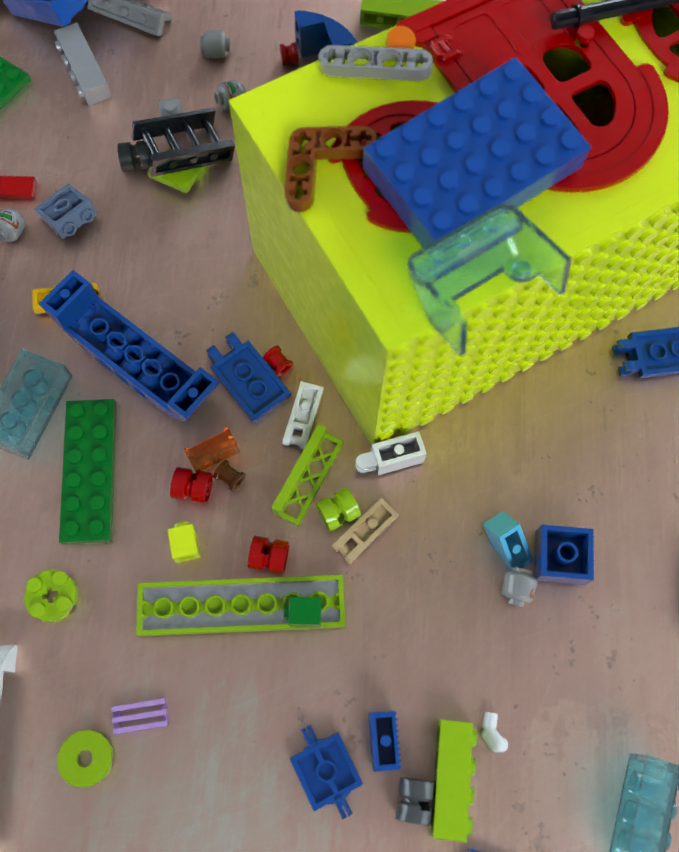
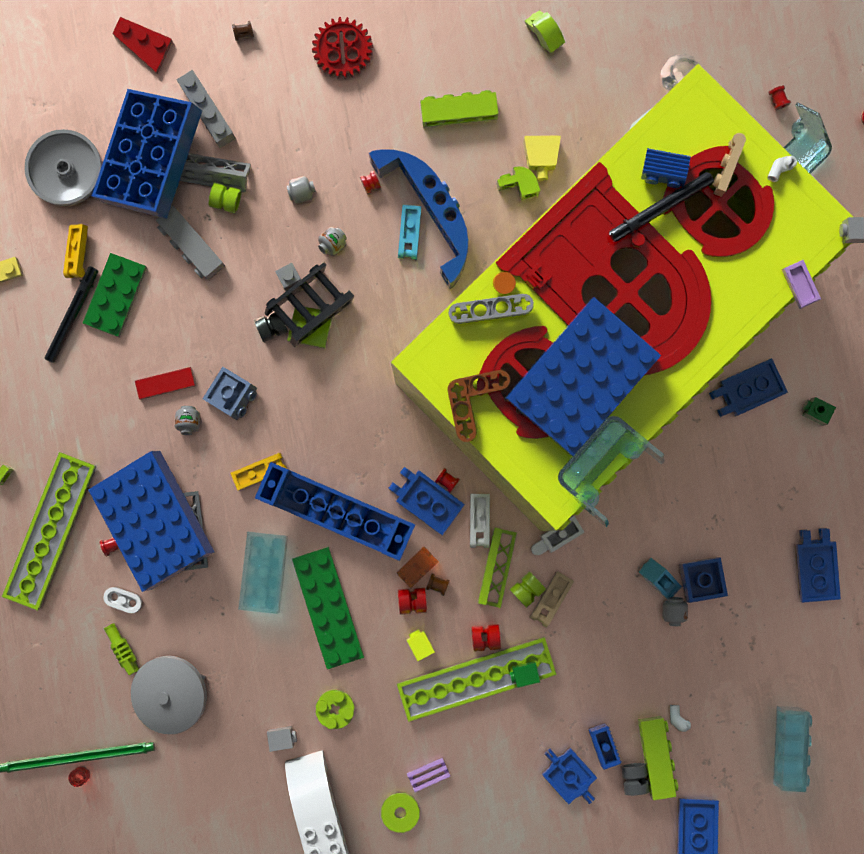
camera: 15 degrees left, 15 degrees up
none -> lime wheel [208,183,242,214]

